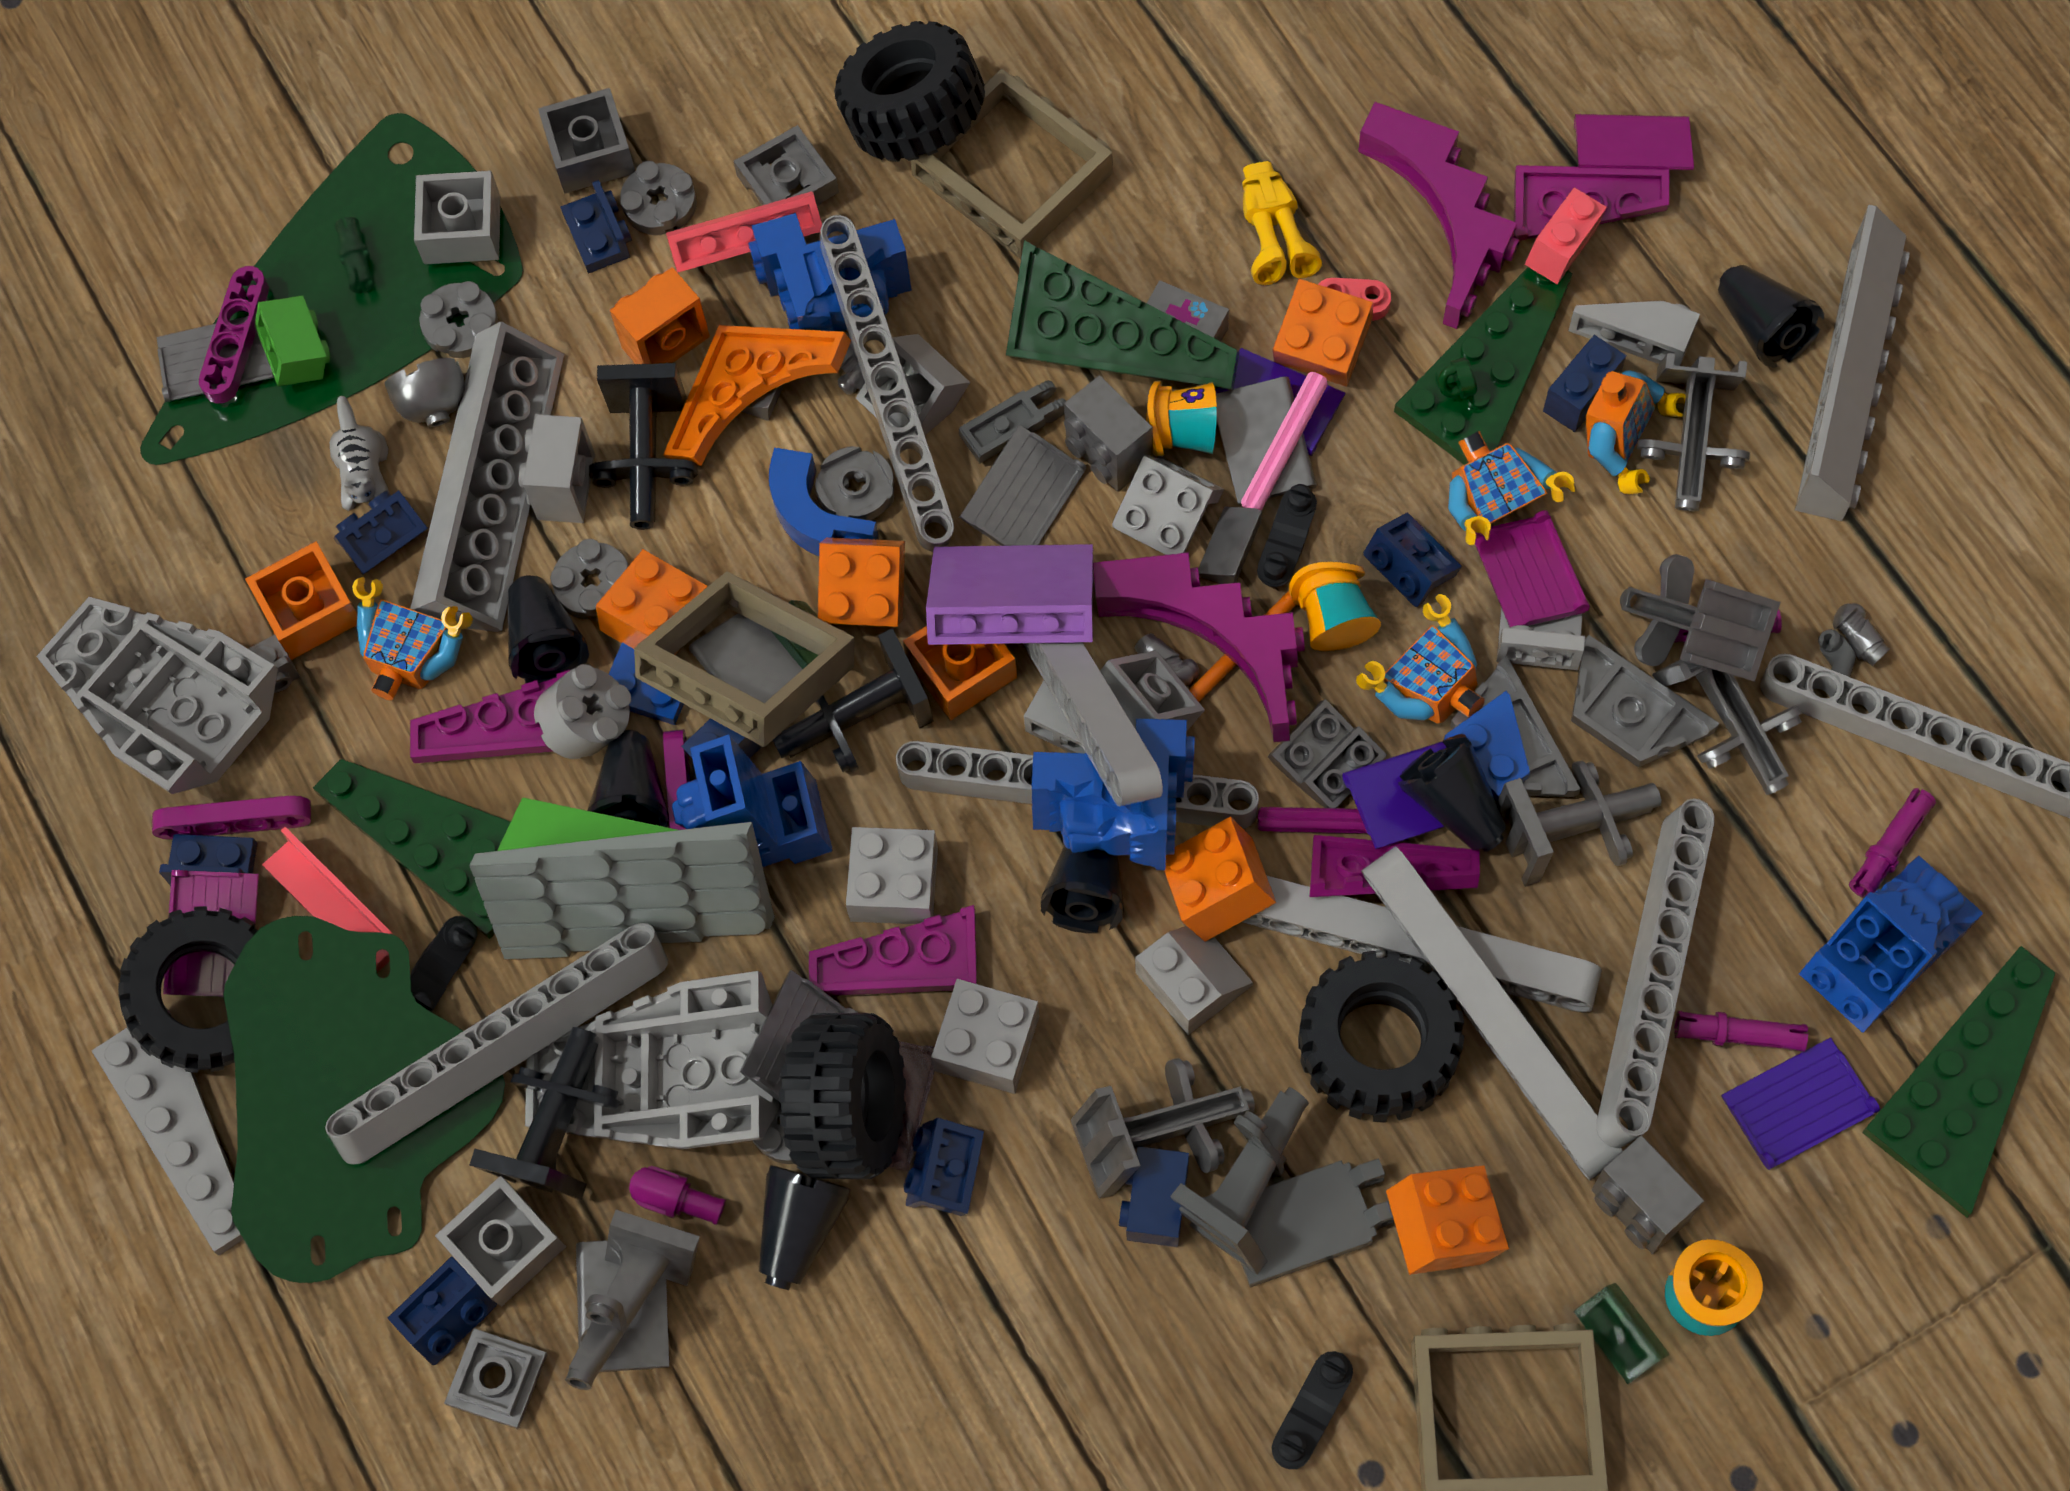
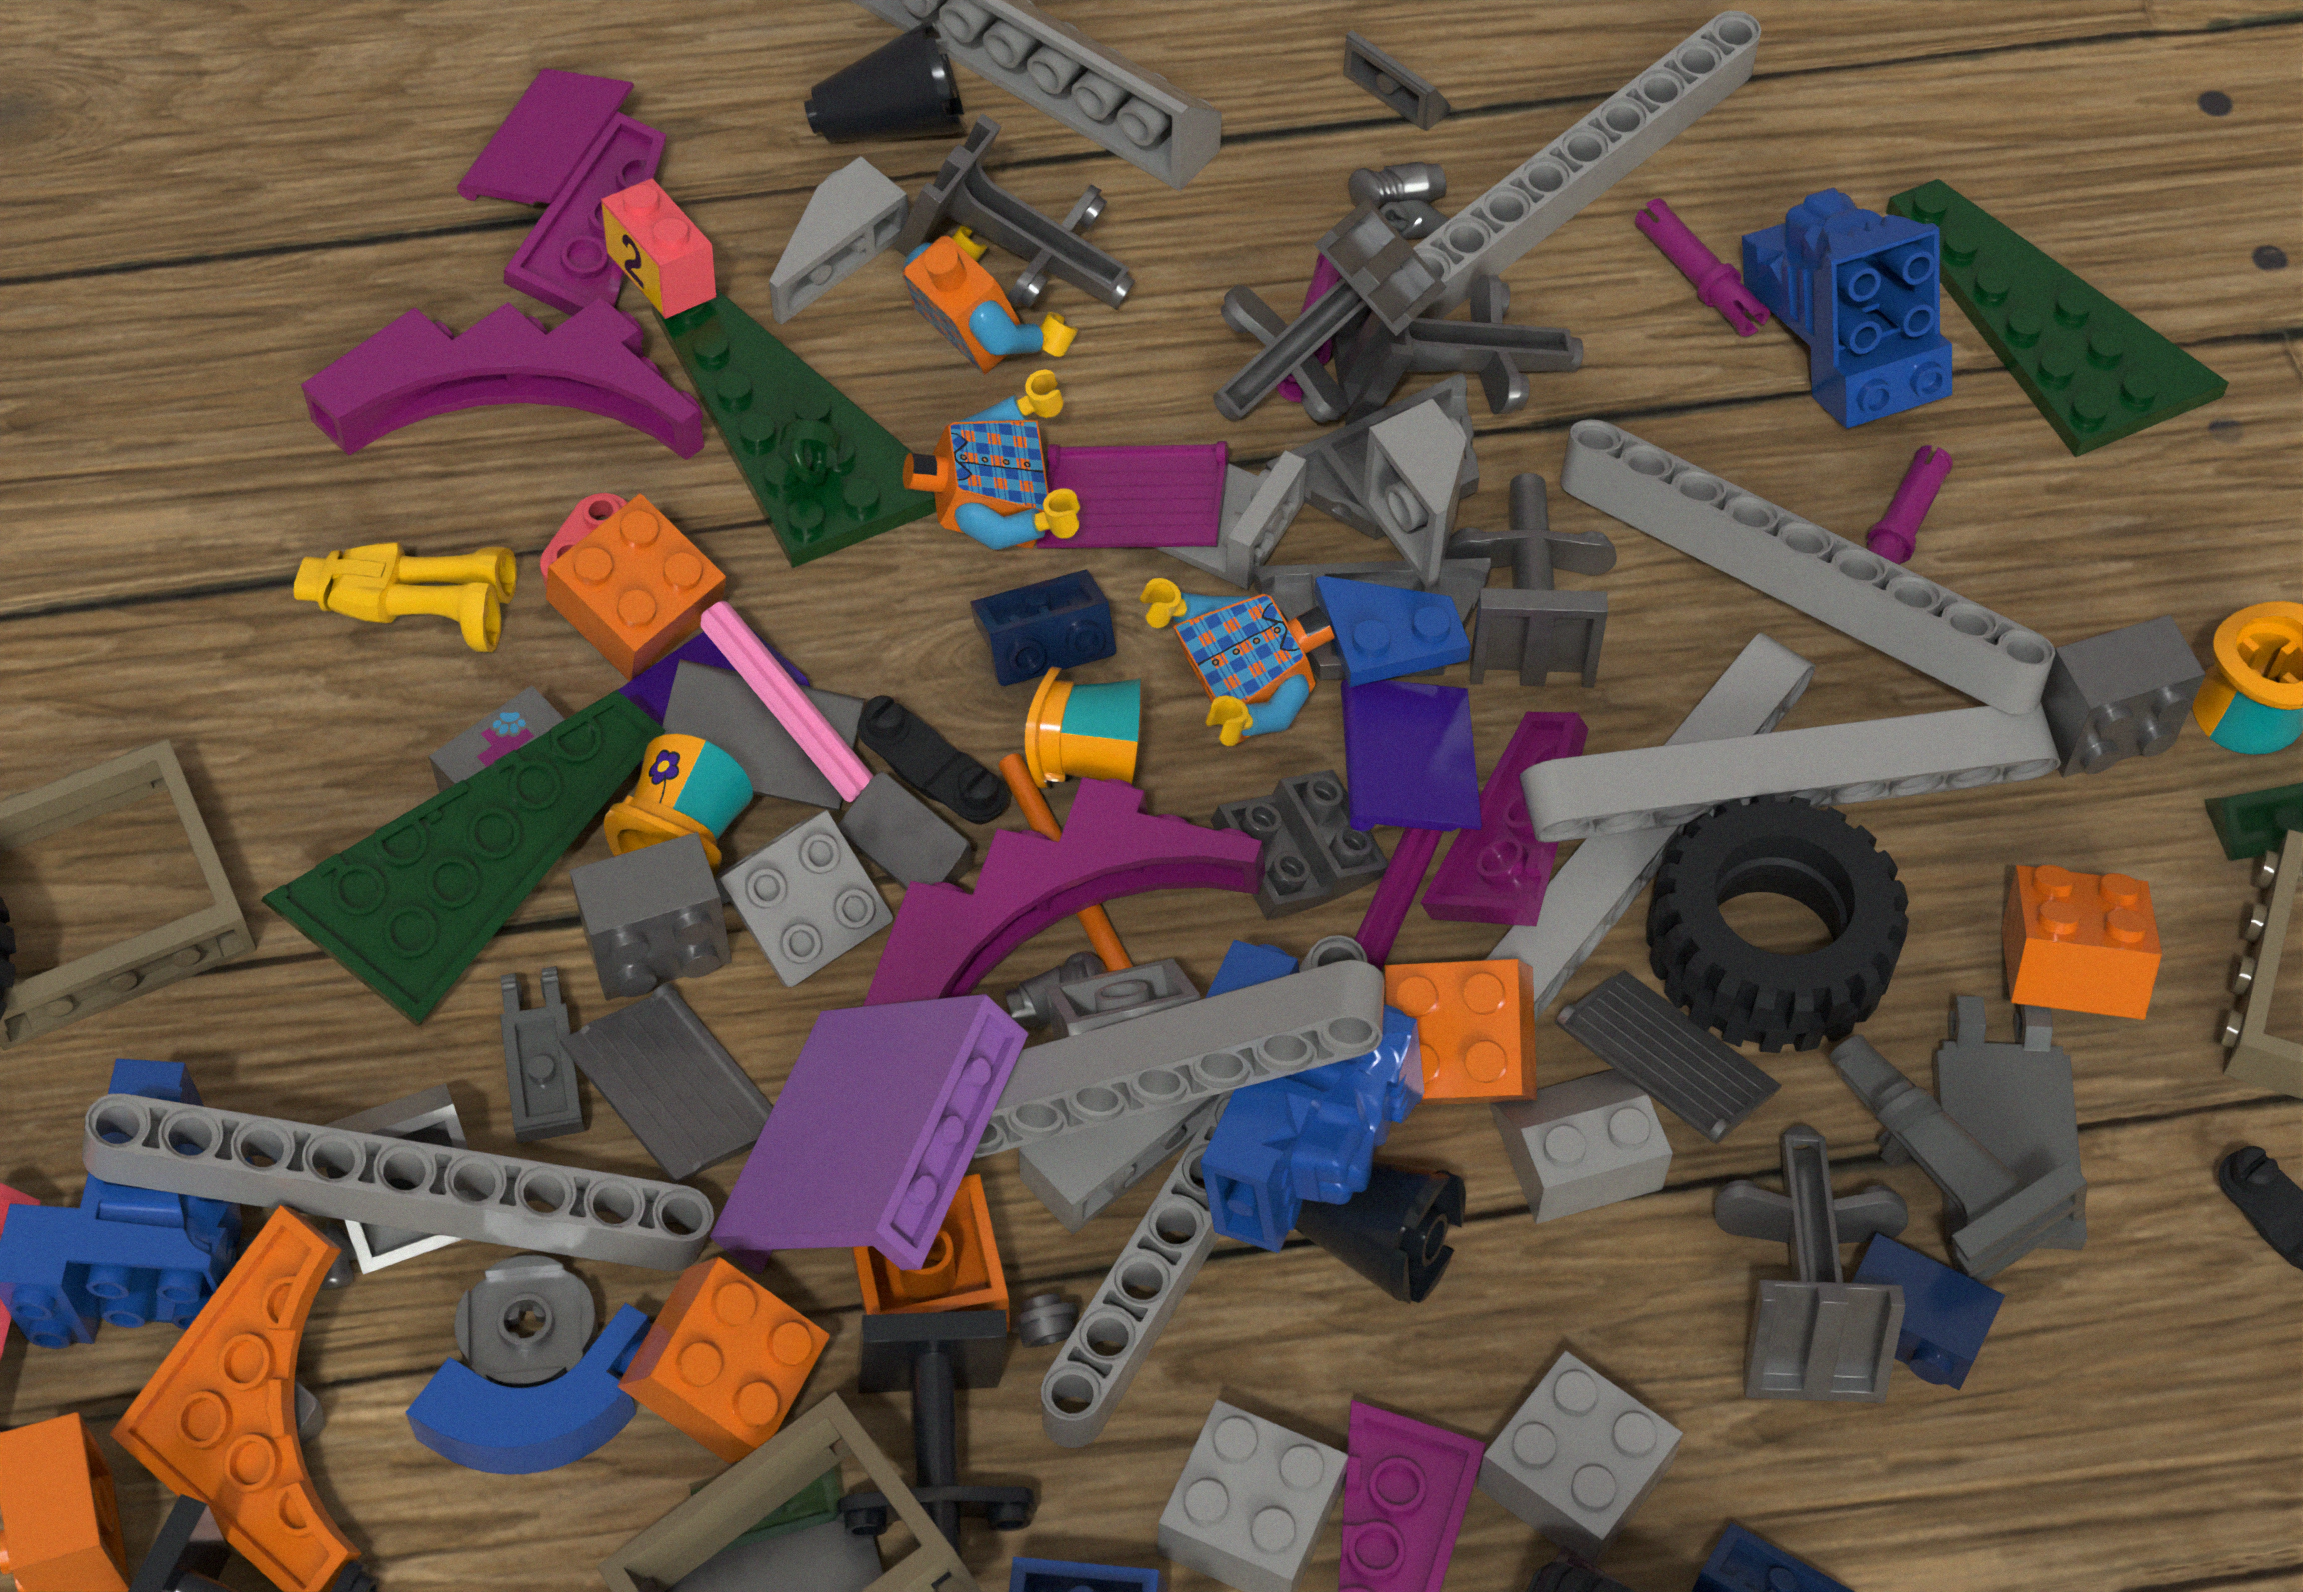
camera: 75 degrees left, 10 degrees down
black cone [1398,734,1506,852] -> none
dark blue brick [1543,334,1627,432] -> none
dark purple piece [1721,1037,1880,1170] -> none
none -> flat silver plate [1010,1293,1079,1348]
none -> flat silver slope [1343,30,1451,131]
none -> light grey slope [1362,398,1467,588]
none -> flat silver piece [1555,970,1782,1144]

